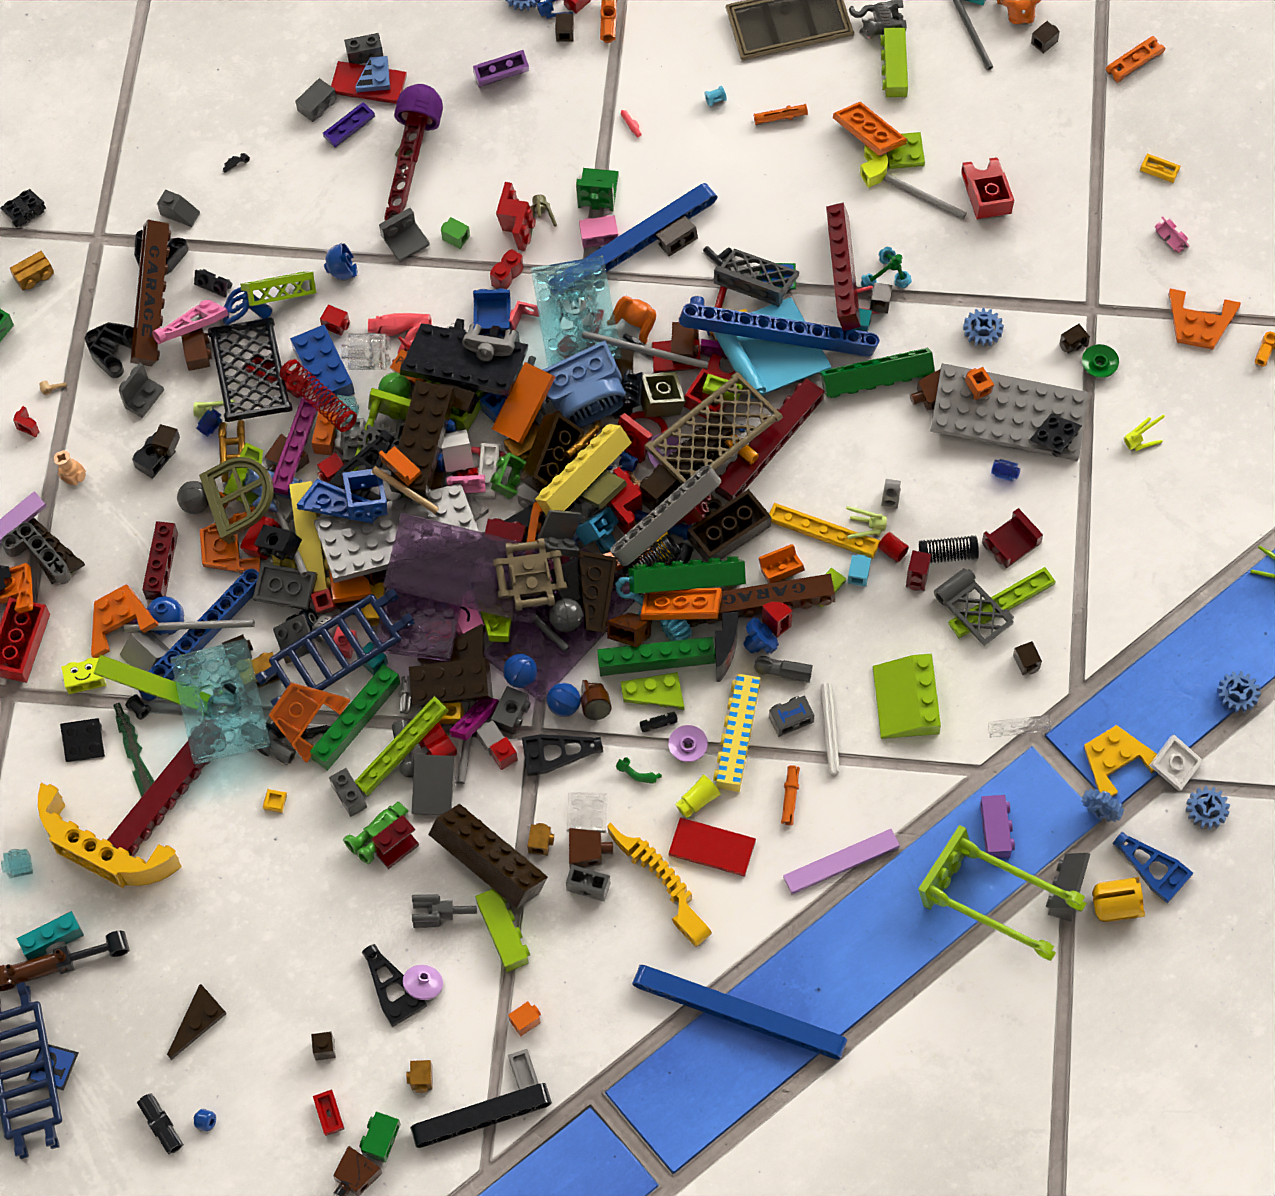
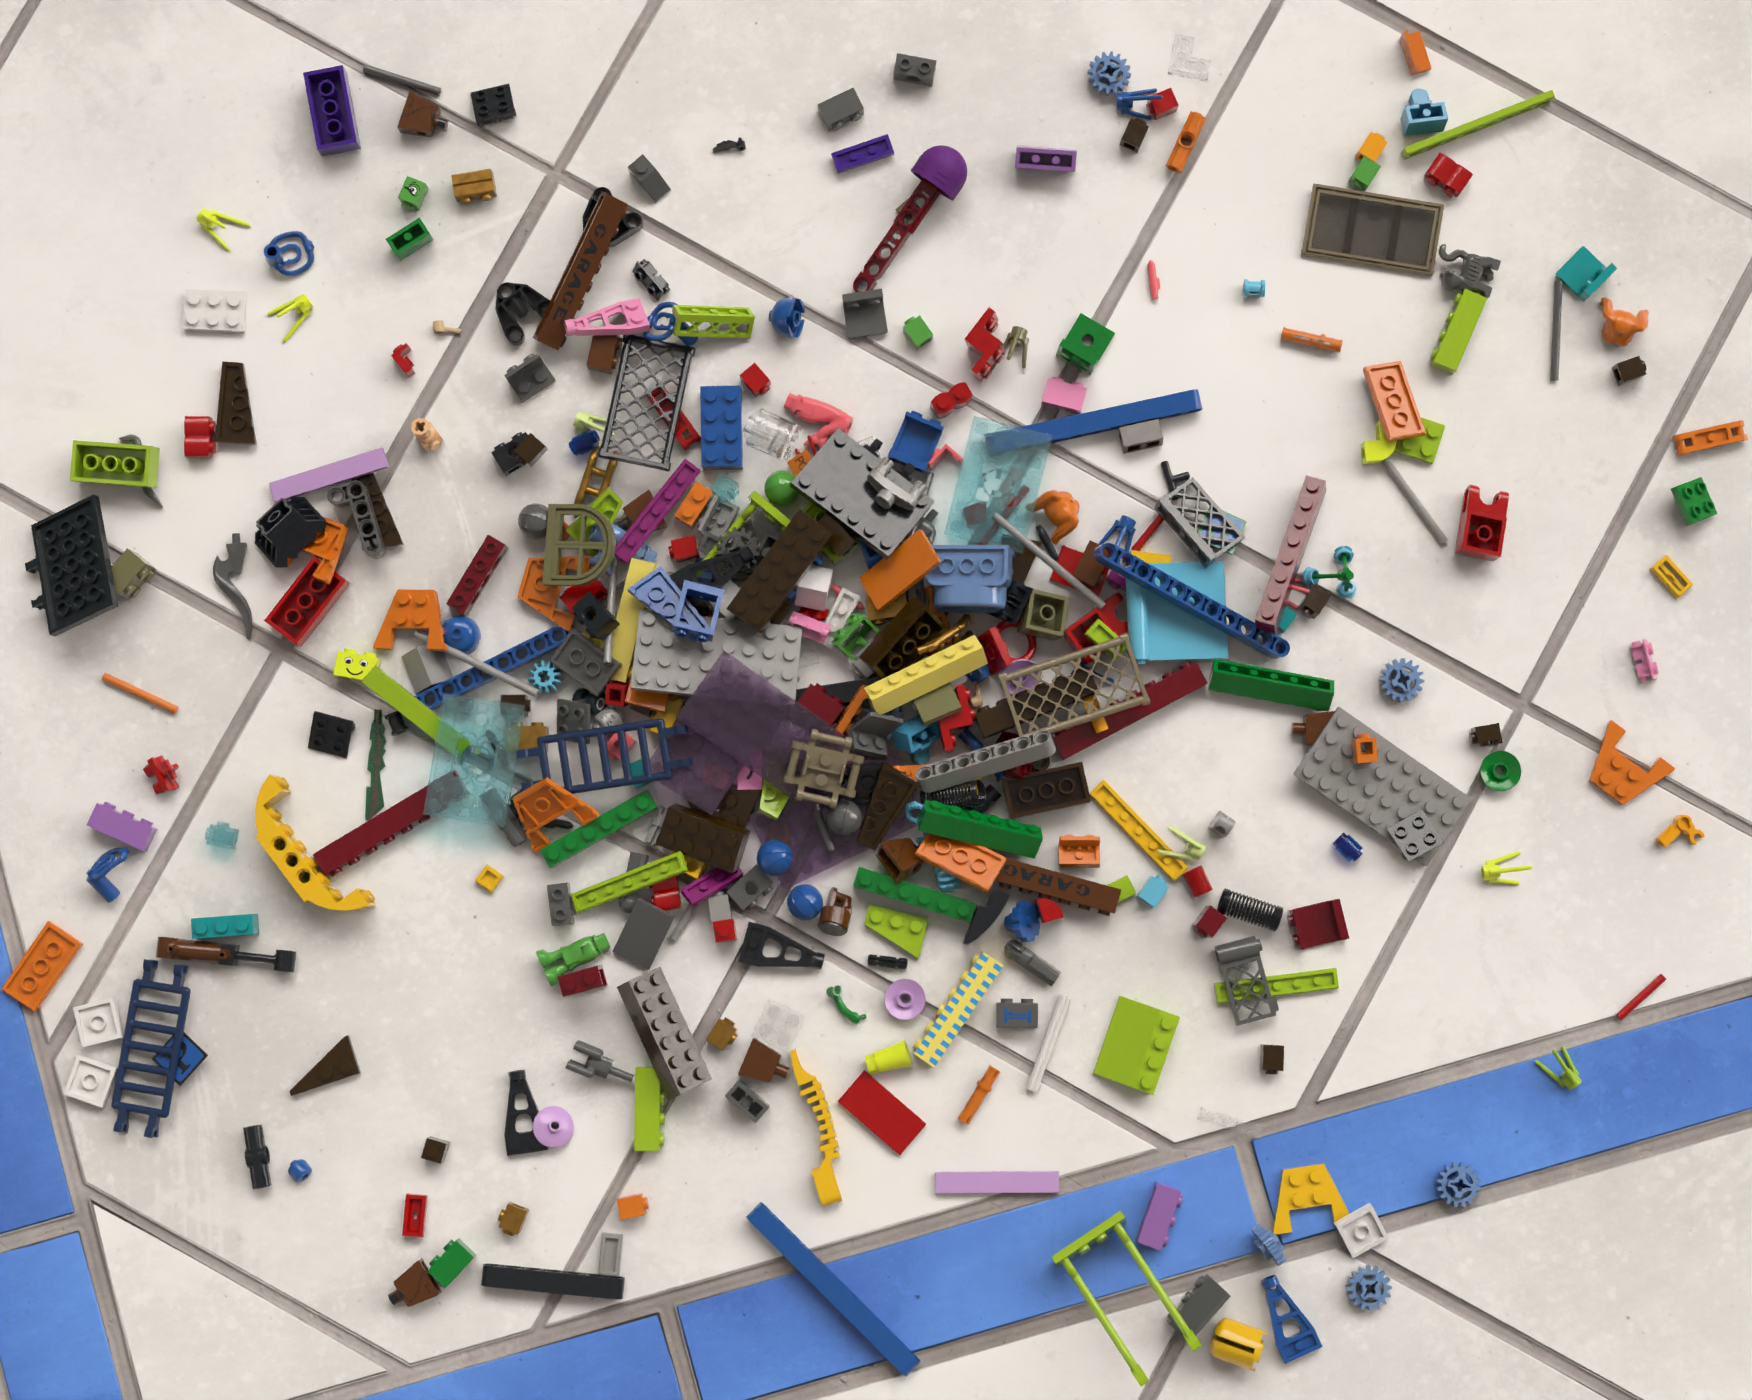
camera: 20 degrees right, 20 degrees up
red piece [279,359,357,432] -> none
red tile [331,61,407,104] -> none
medium blue wing [356,56,390,92] -> none
tan bar [371,466,439,514] -> none
orange panel [379,446,422,486] -> none
none -> medium azure gear [528,660,563,695]
none -> green plate [1671,477,1717,526]

